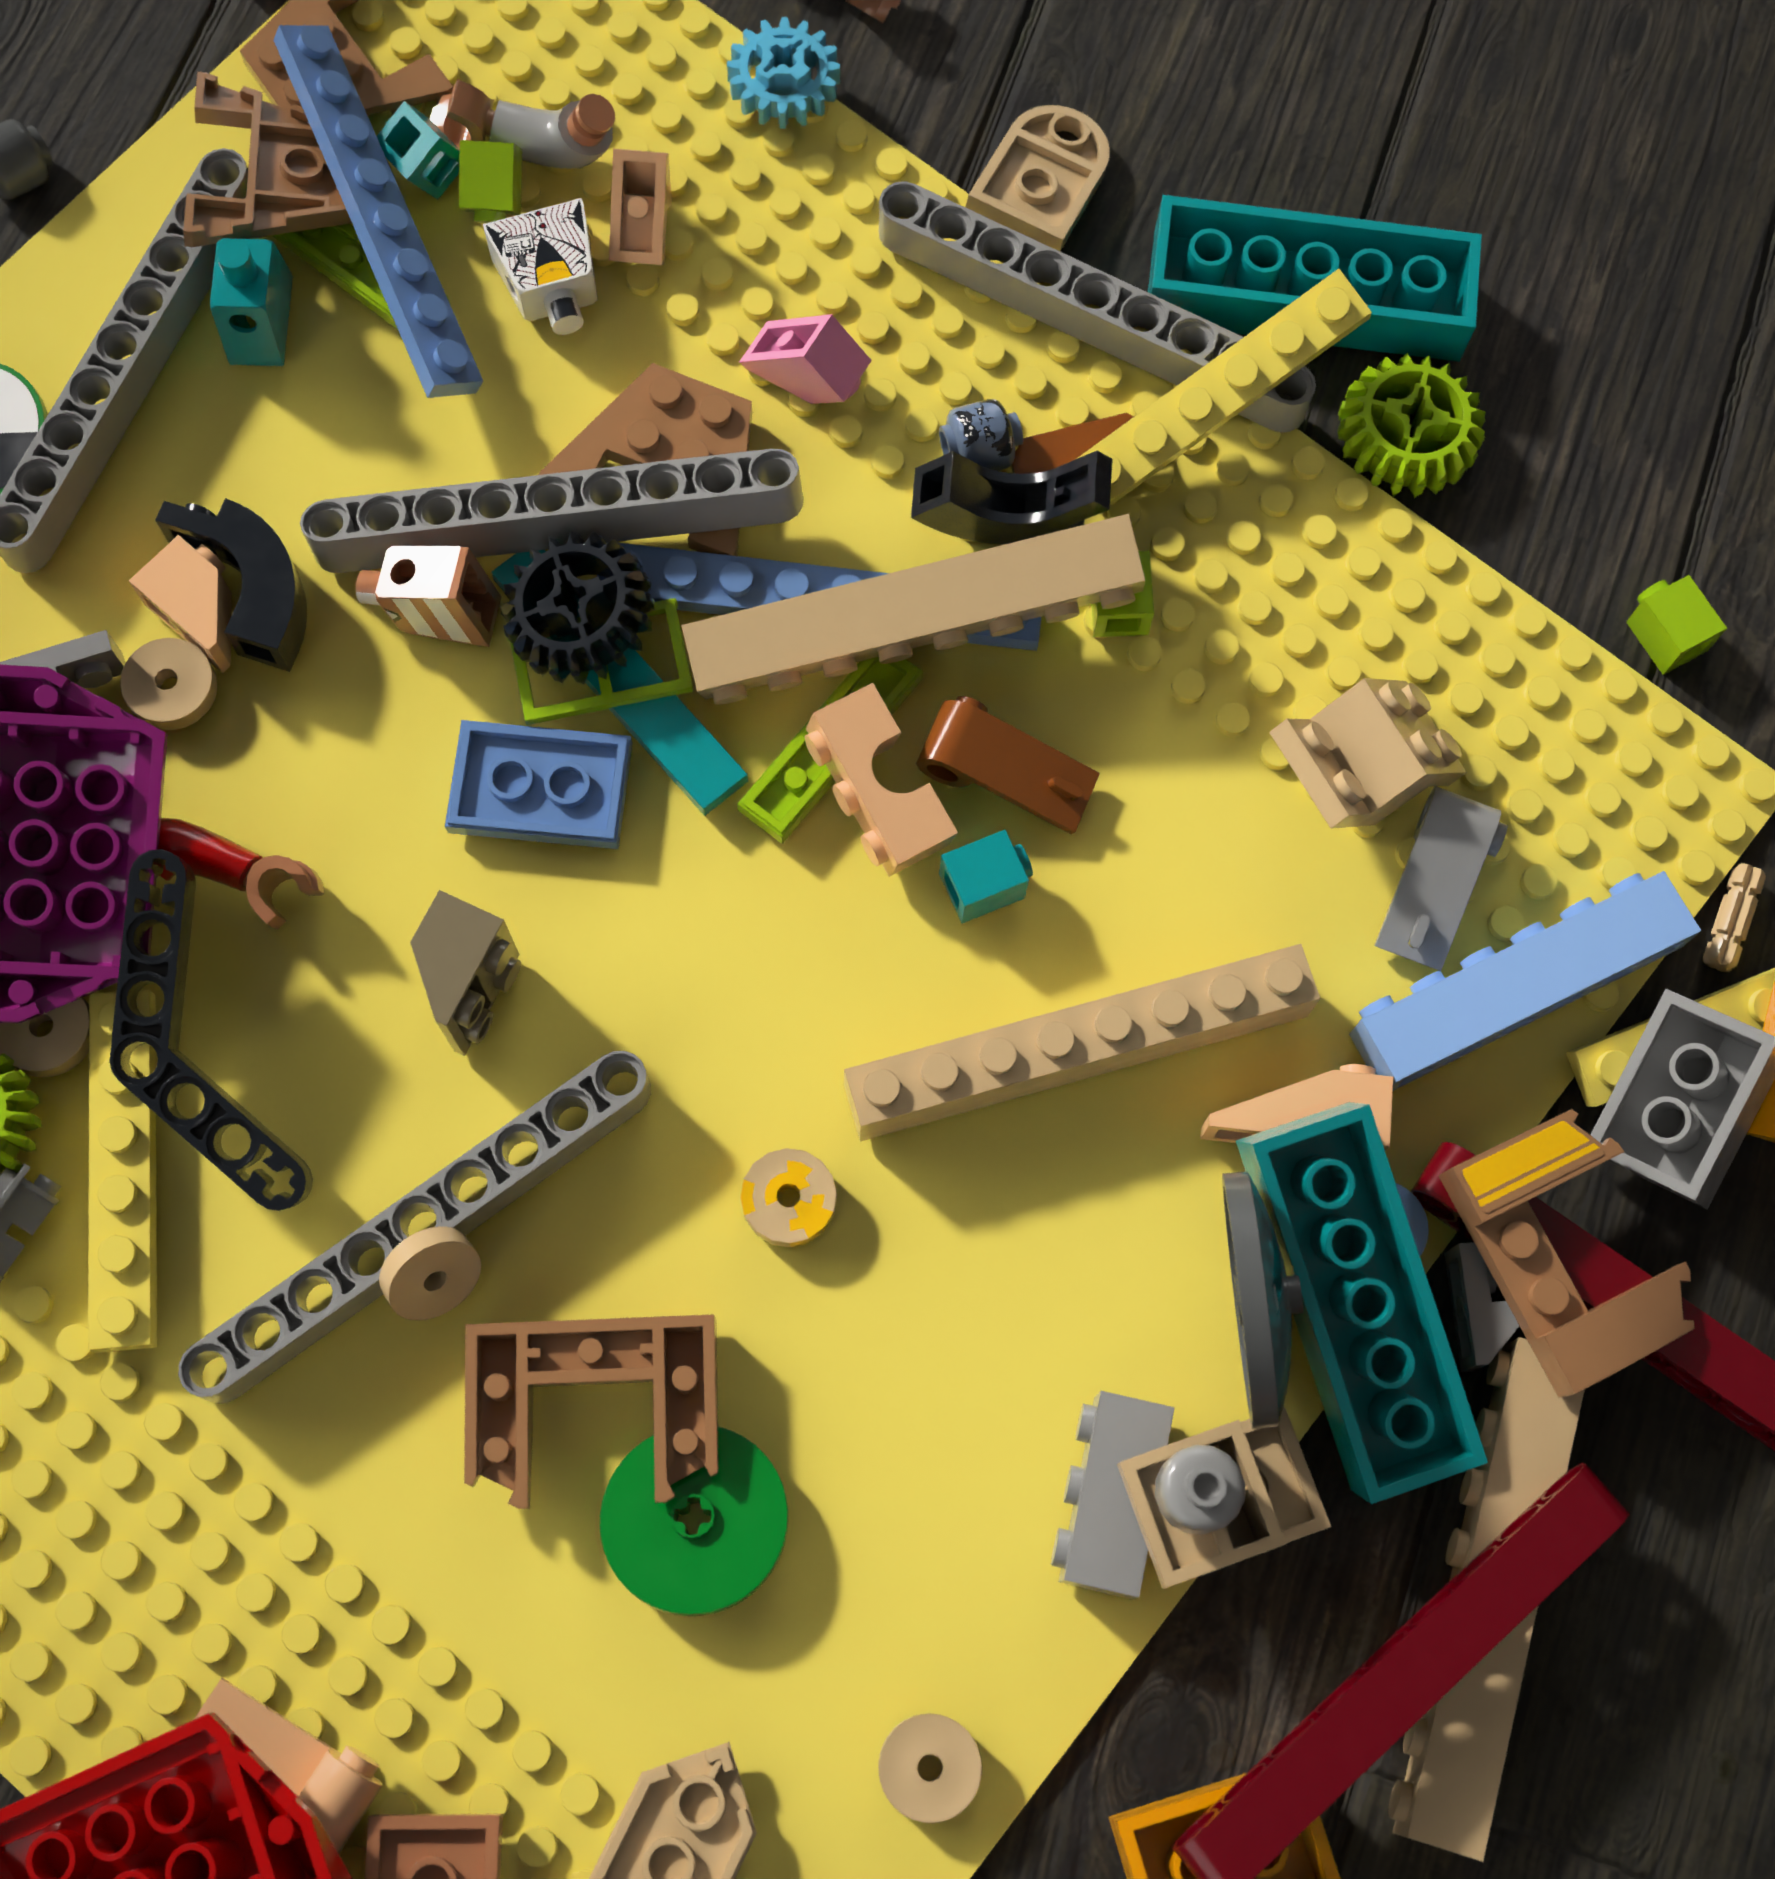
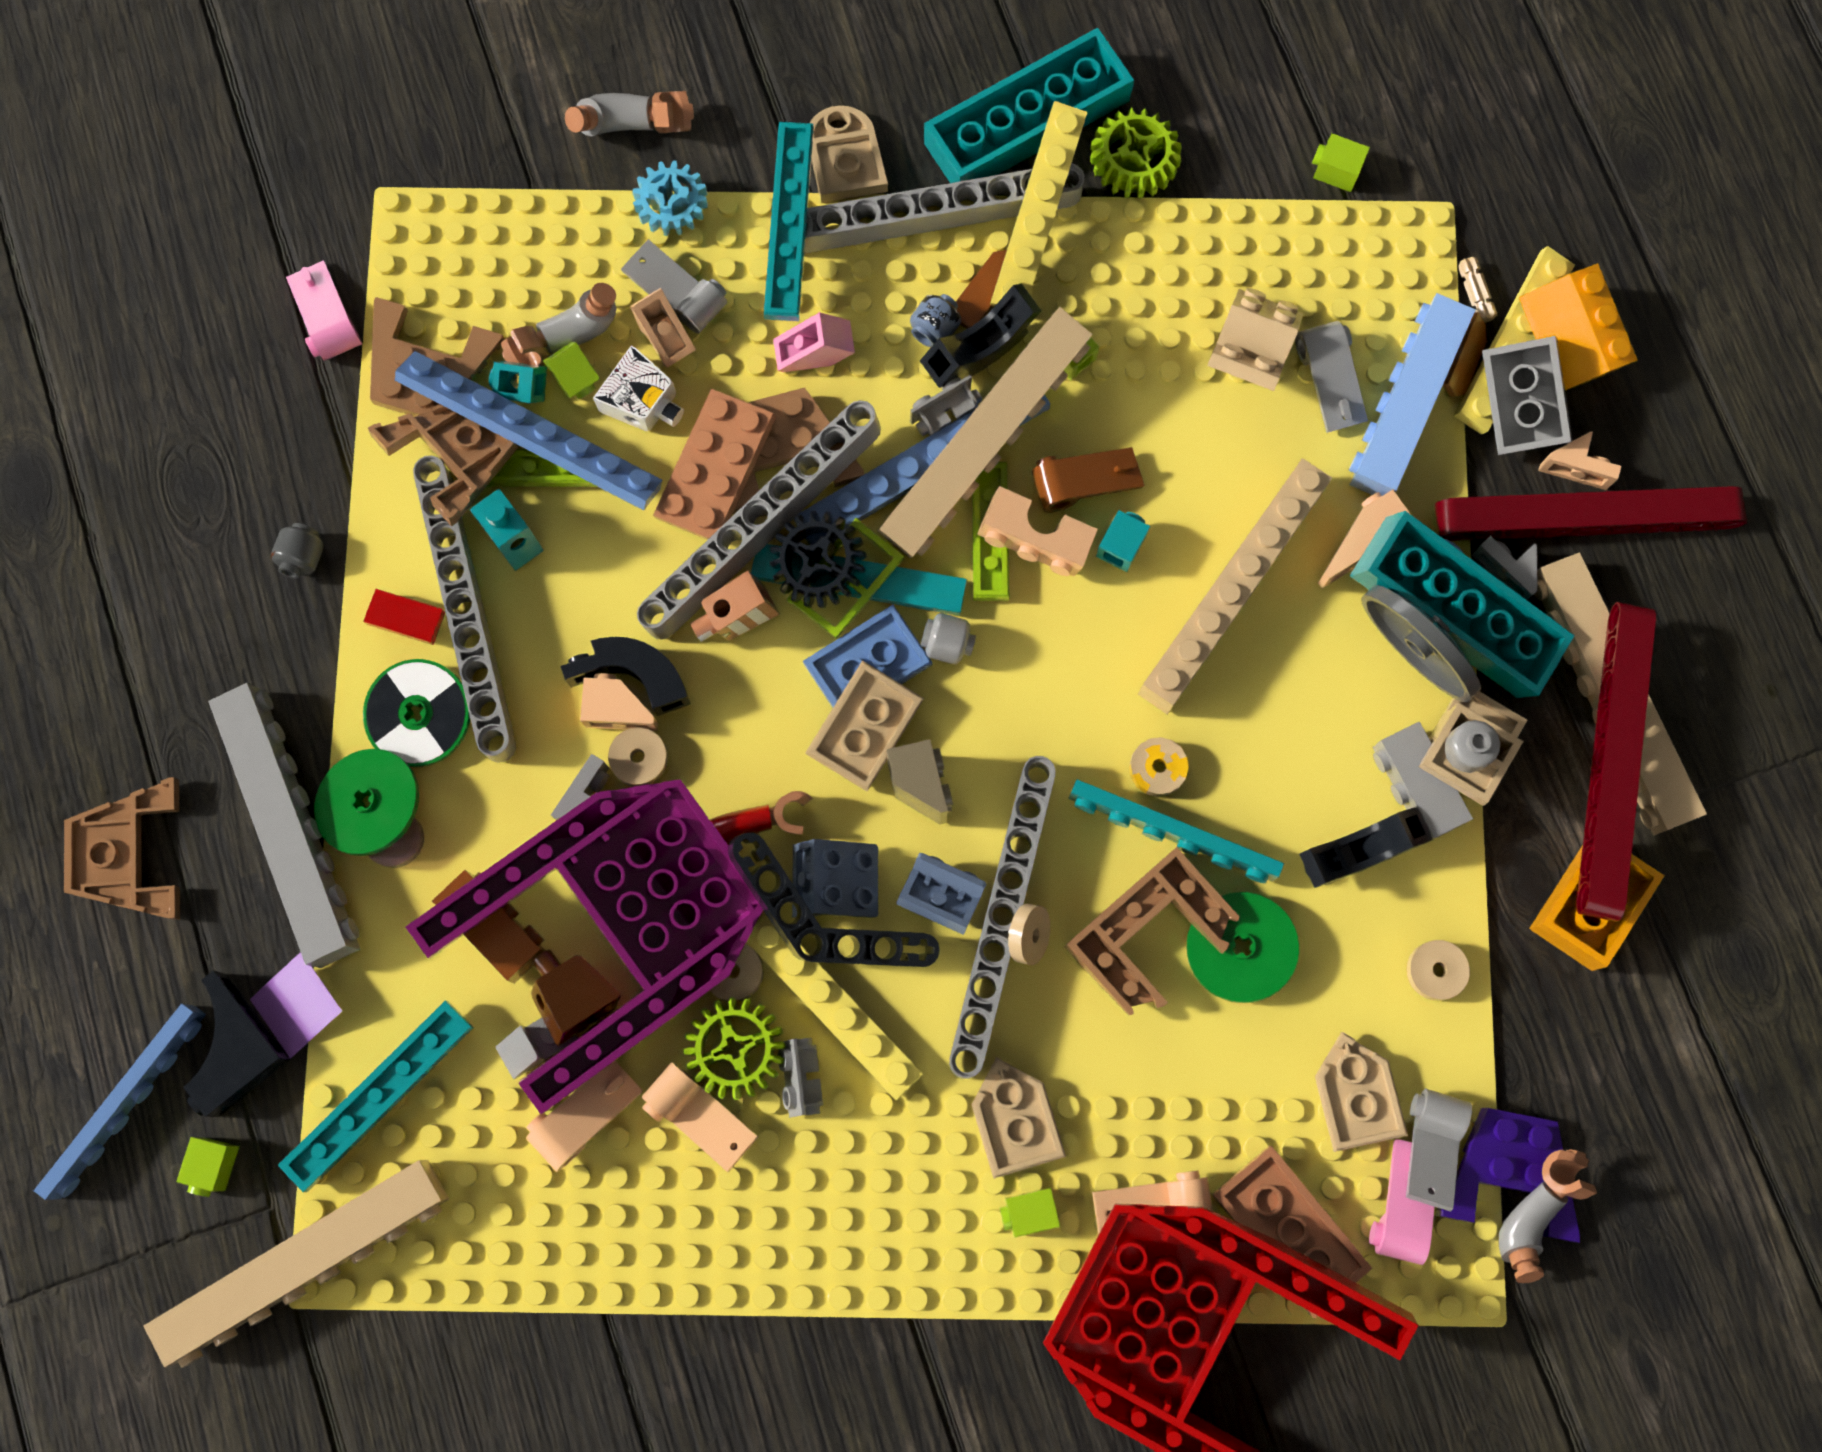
camera: 35 degrees left, 5 degrees up
medium nougat wedge [1438,1109,1694,1398] -> none
none -> red tile [363,589,446,645]
none -> light grey door [621,239,727,334]
none -> nougat plate [653,389,777,540]
none -> teal tile [764,122,814,321]
none -> sand blue bracket [792,839,878,918]
none -> tan tile [805,660,924,791]
none -> sand blue bracket [896,853,986,935]
none -> light grey hinge [910,375,982,436]
none -> light grey head [920,613,976,664]
none -> tan tile [972,1057,1066,1179]
none -> lime brick [999,1187,1060,1238]
none -> teal plate [1068,779,1284,884]
none -> black arch [1299,806,1433,888]
none -> dark orange piece [1443,312,1487,397]
none -> light nougat slope [1538,432,1621,490]

